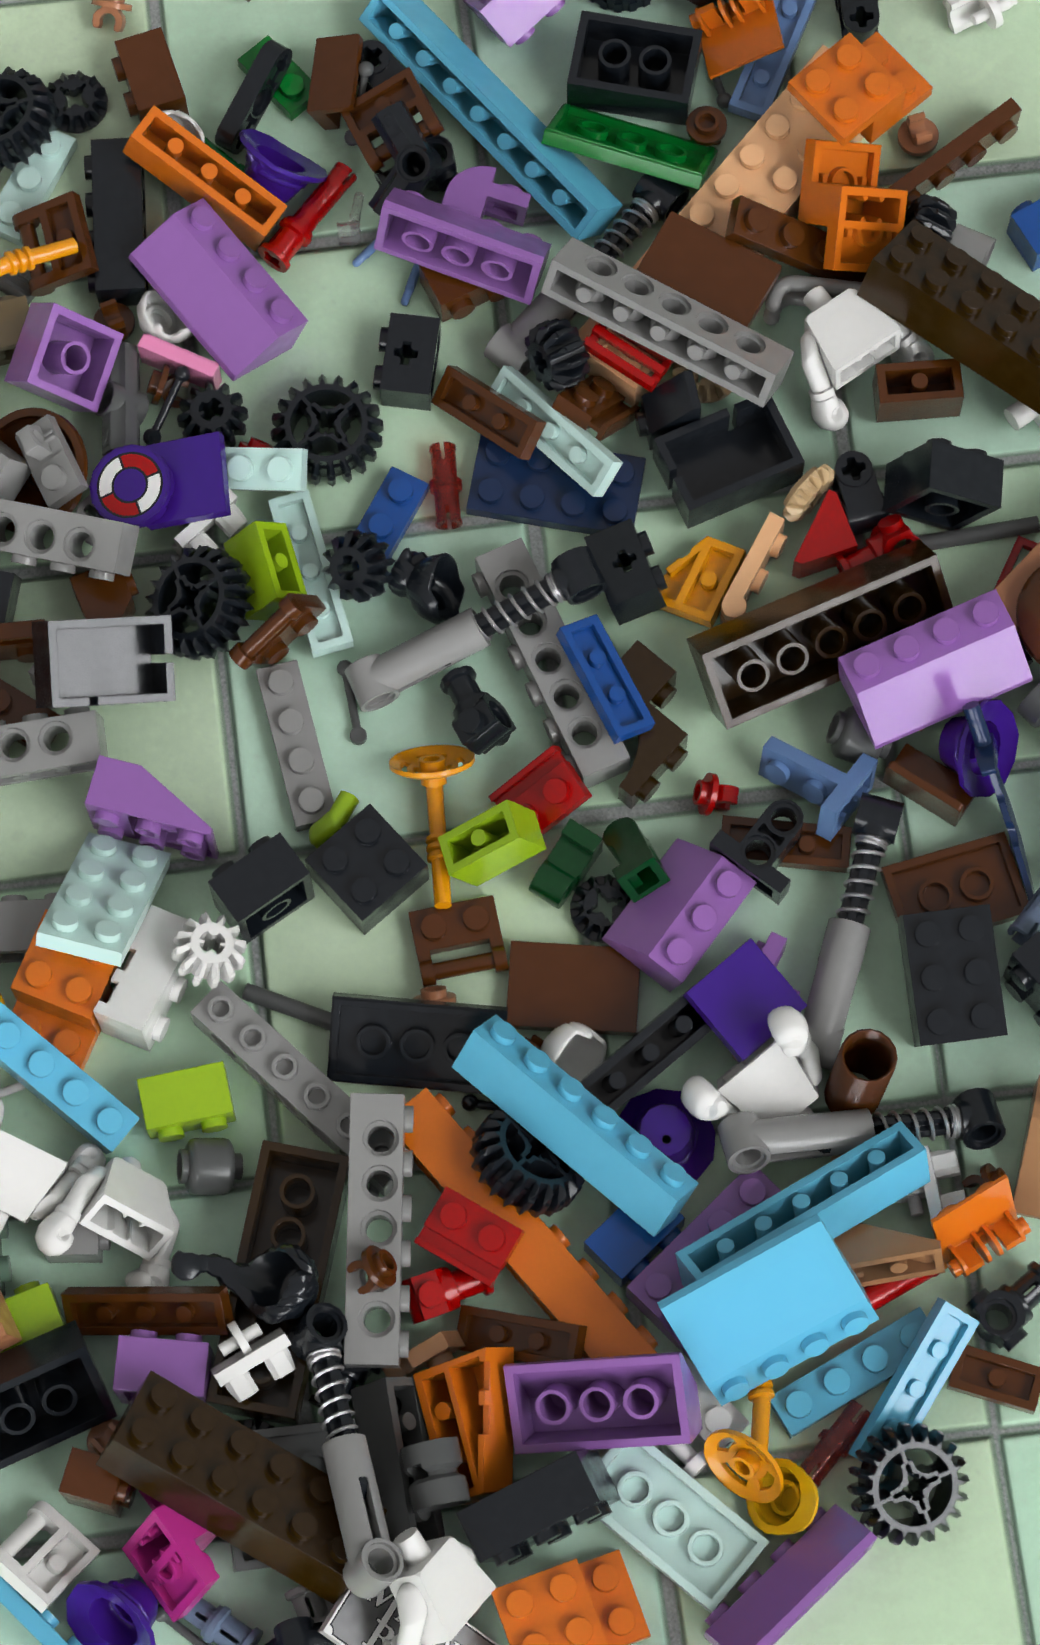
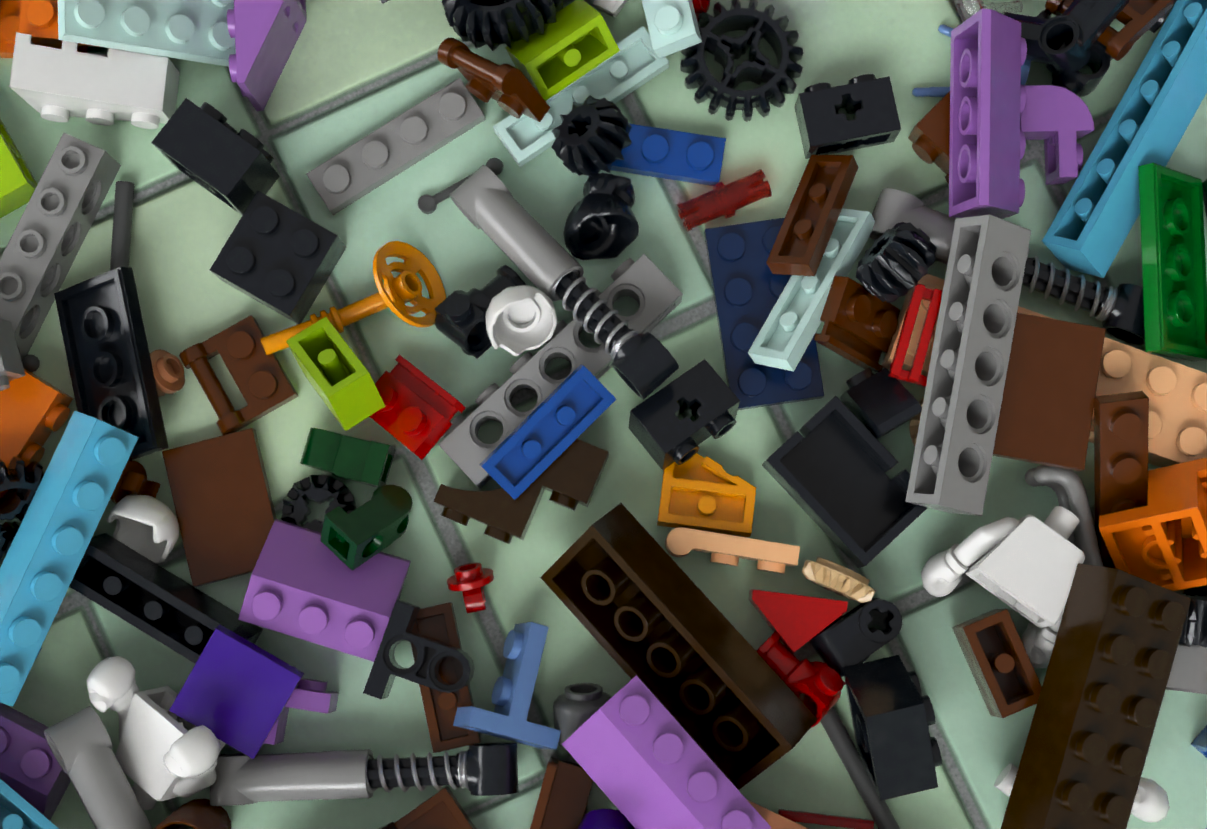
camera: 75 degrees right, 10 degrees up
white gear [171,912,247,989] -> none
lime arm [309,791,359,848] -> none
dark purple hat [619,1089,716,1181] -> none
none -> white hair [485,285,558,356]

